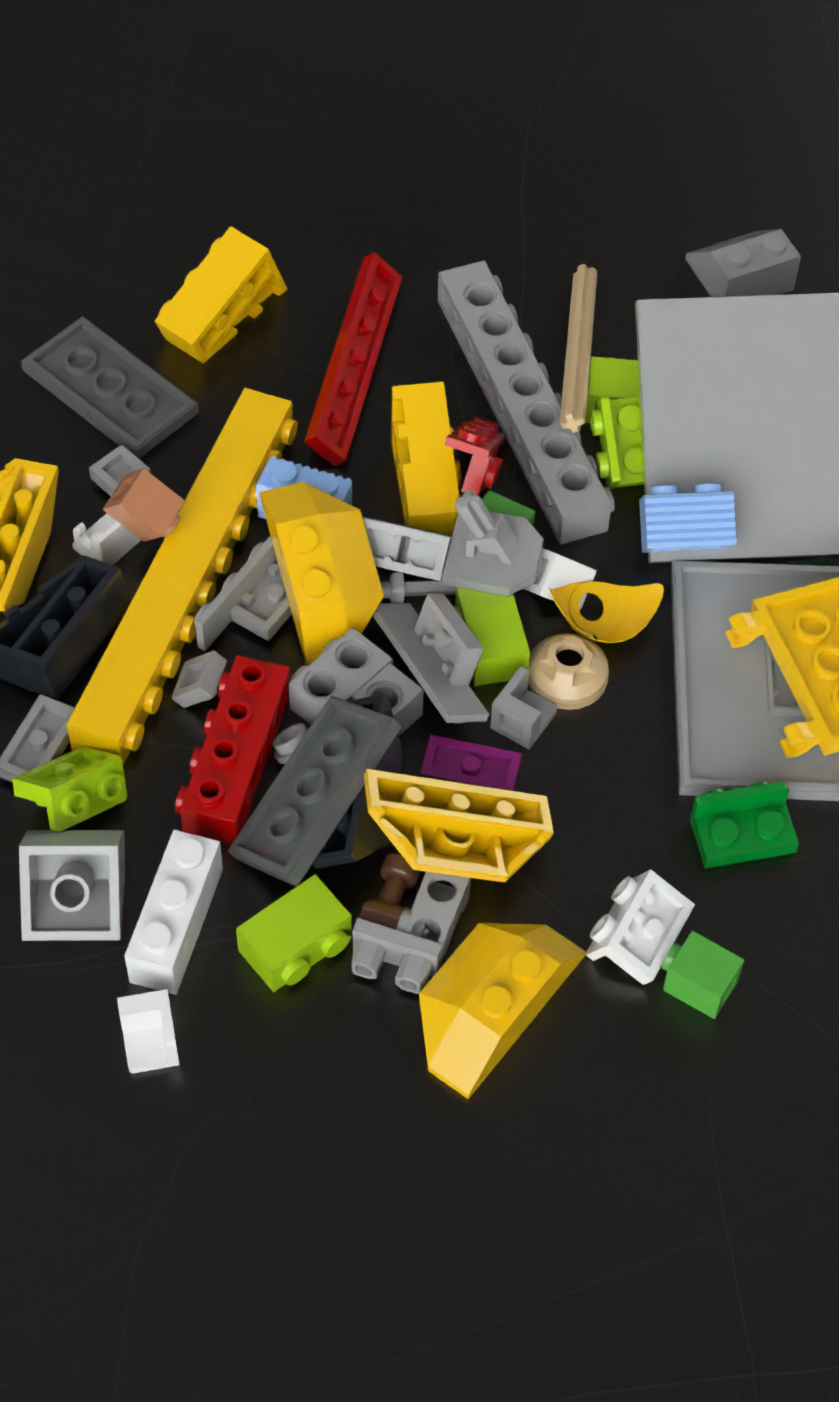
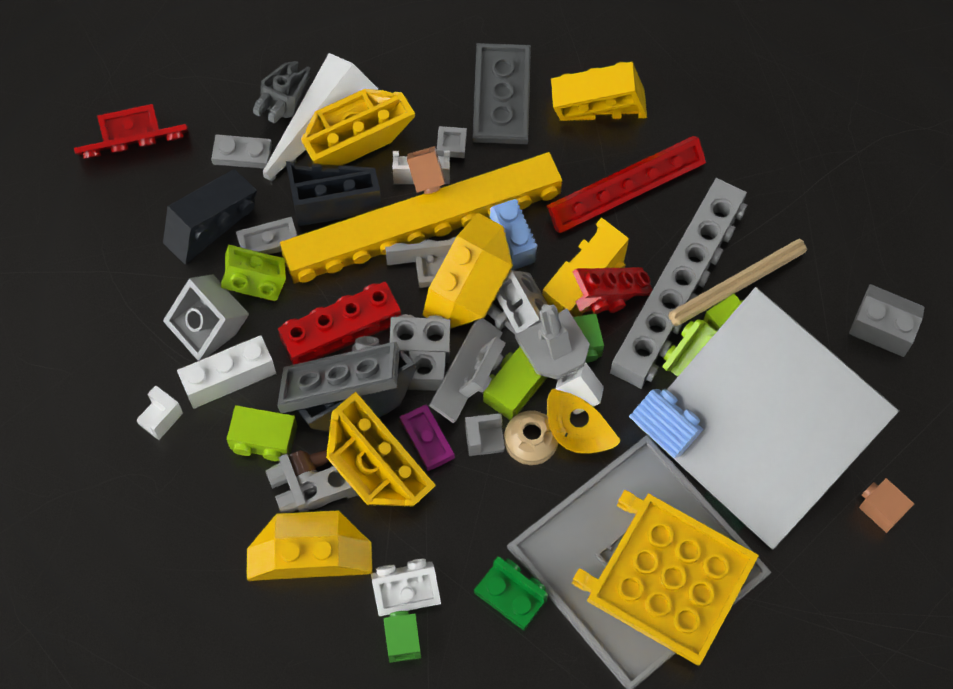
camera: 50 degrees right, 10 degrees up
light grey plate [171,651,227,708] -> none

